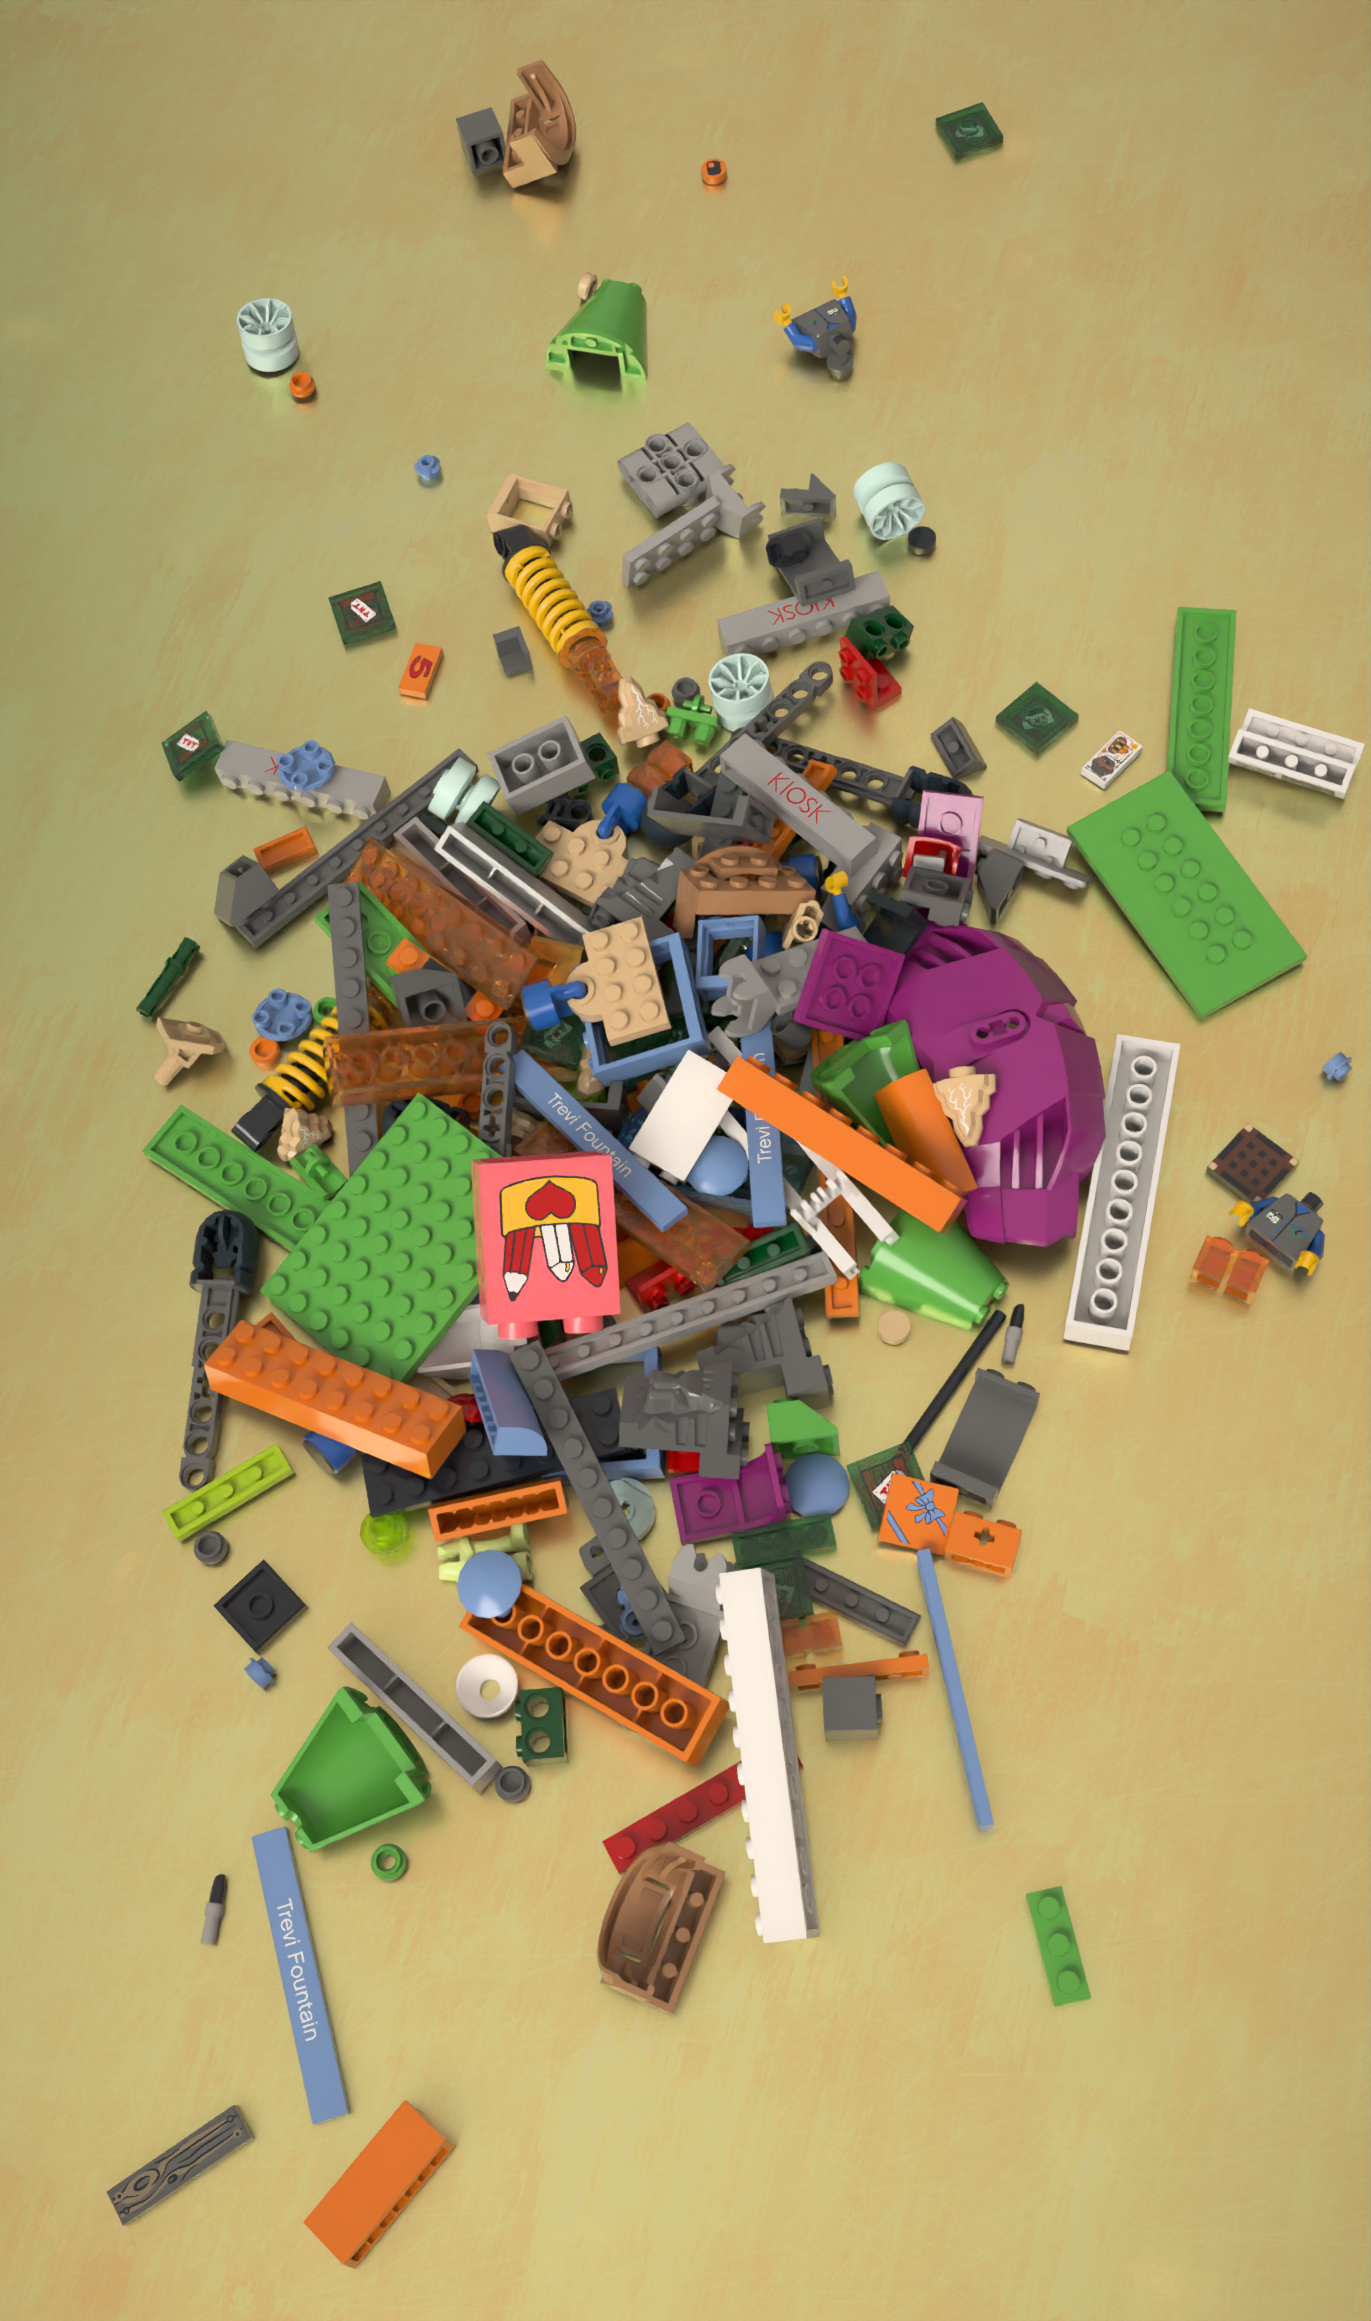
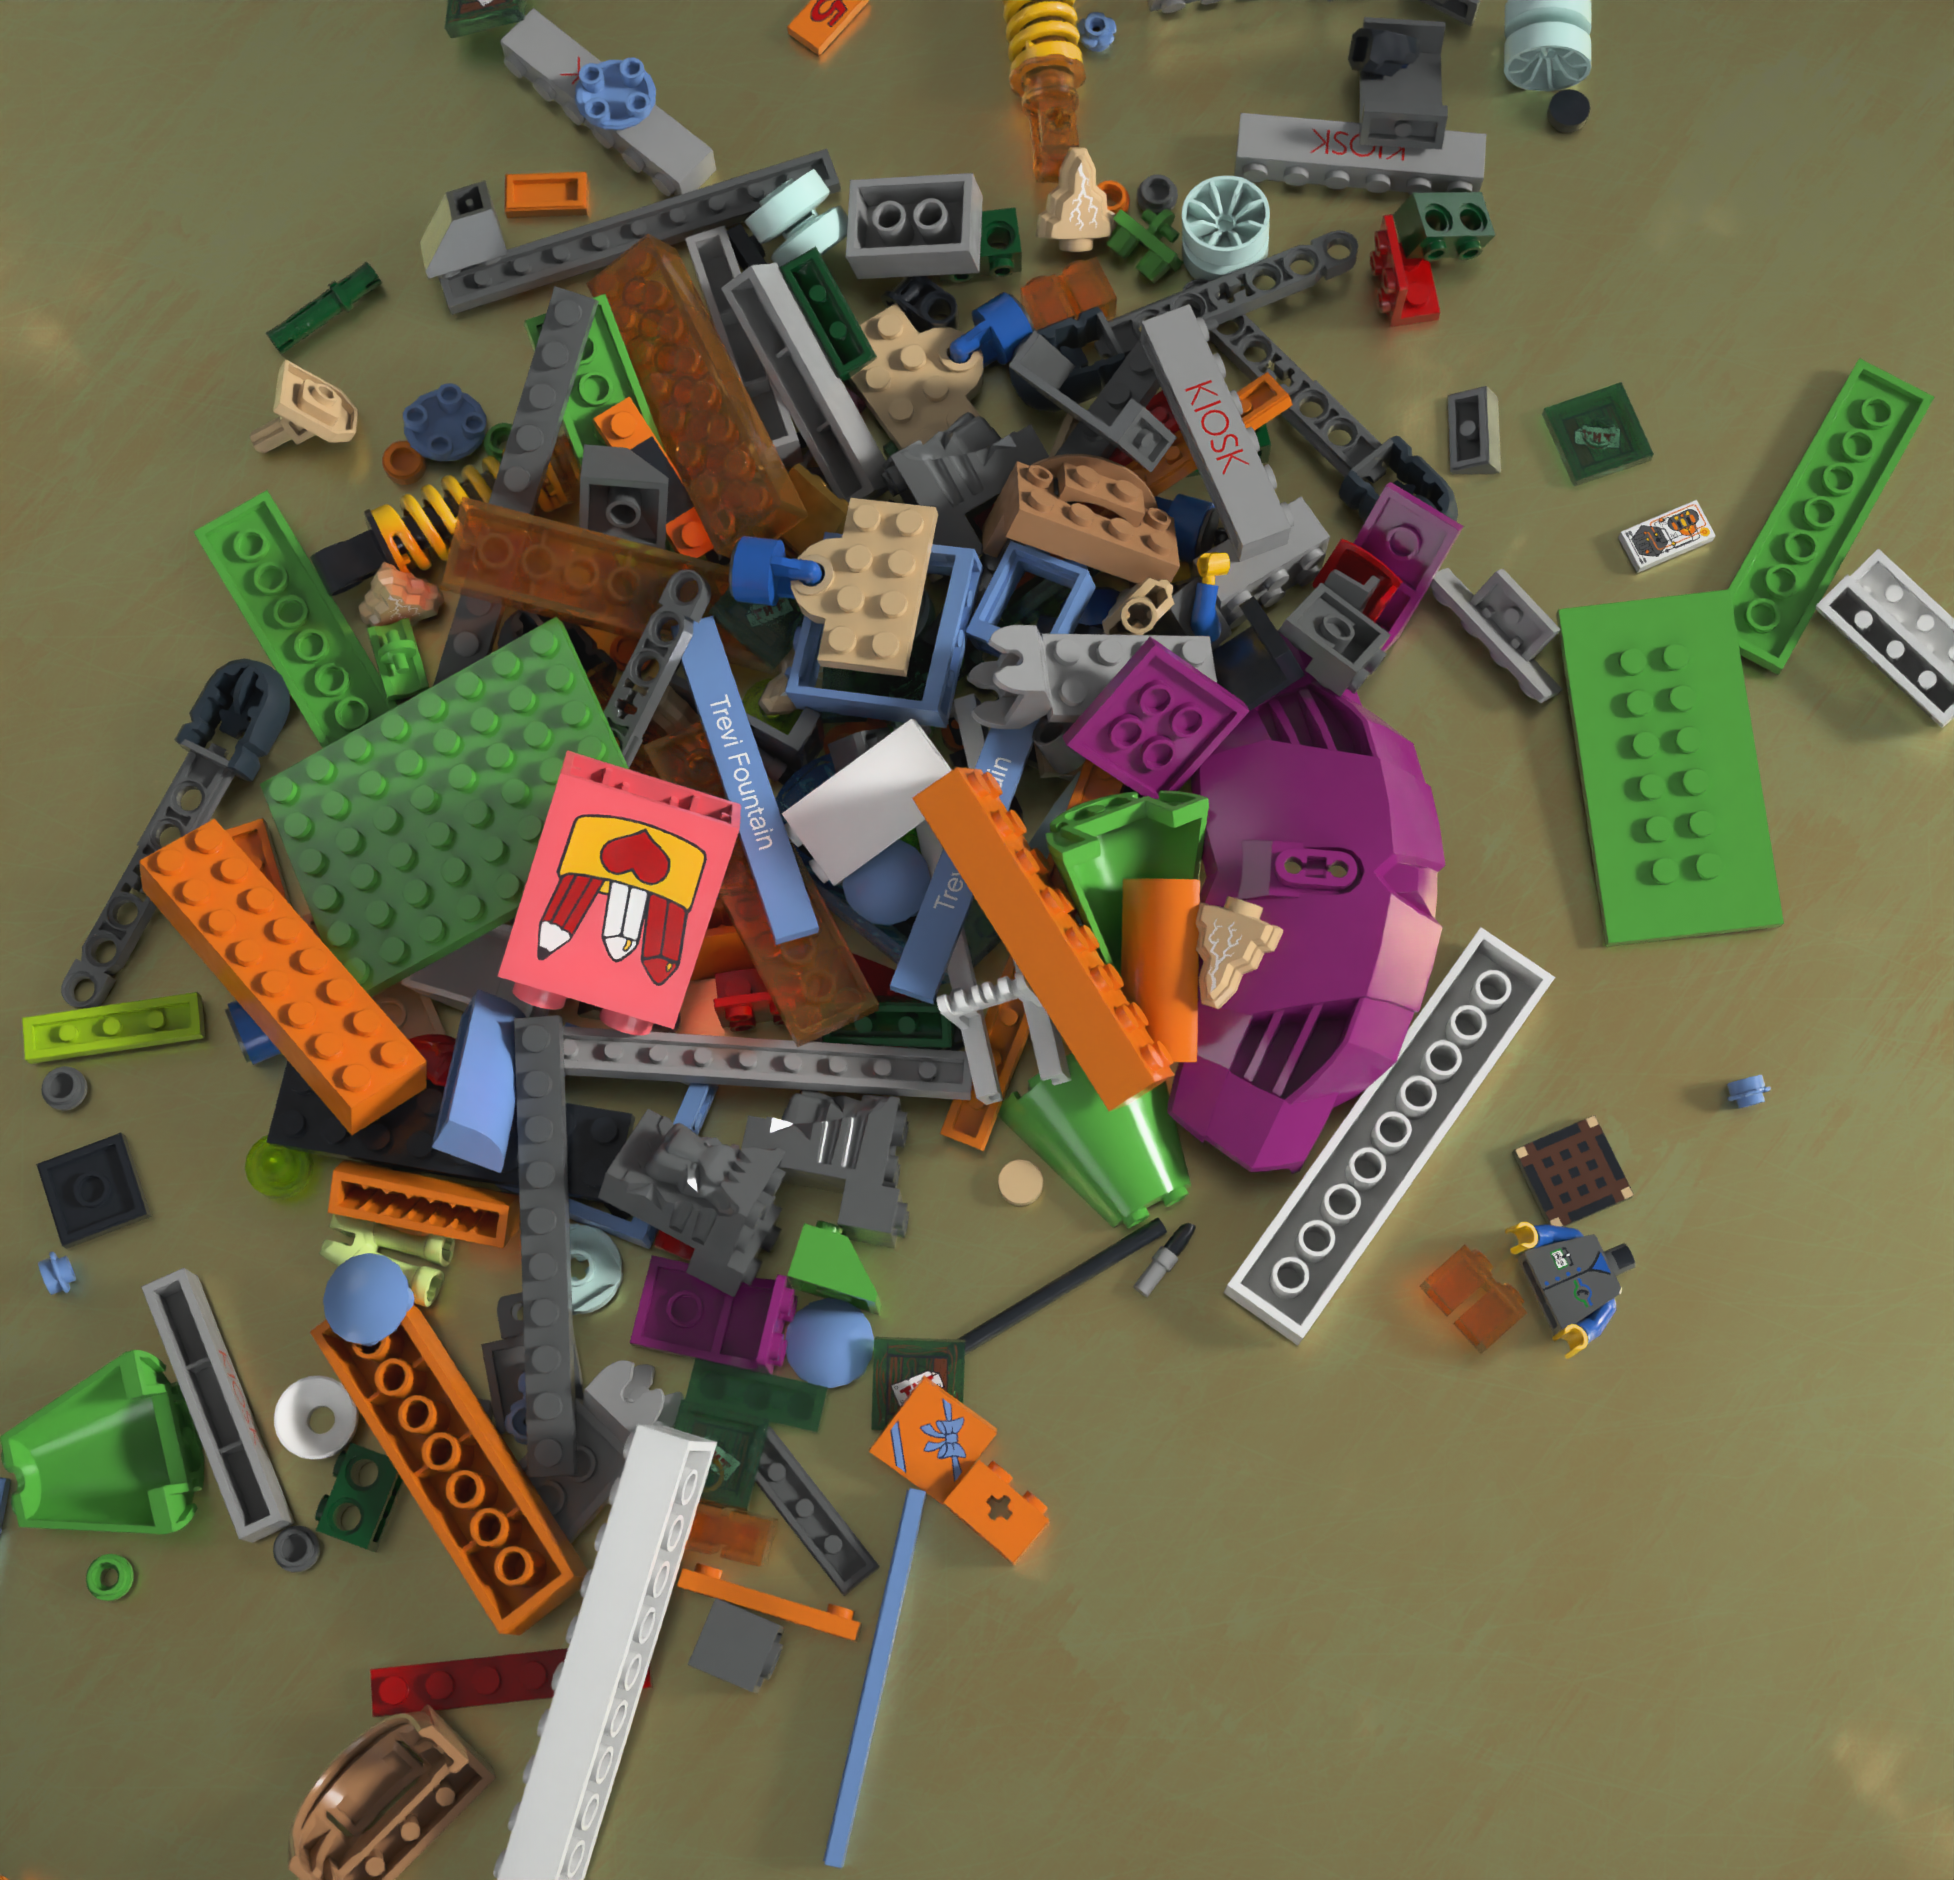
camera: 15 degrees right, 10 degrees up
dark grey panel [493,626,533,677] -> none
dark grey panel [930,1368,1040,1509] -> none
dark grey slope [975,849,1024,925] -> none

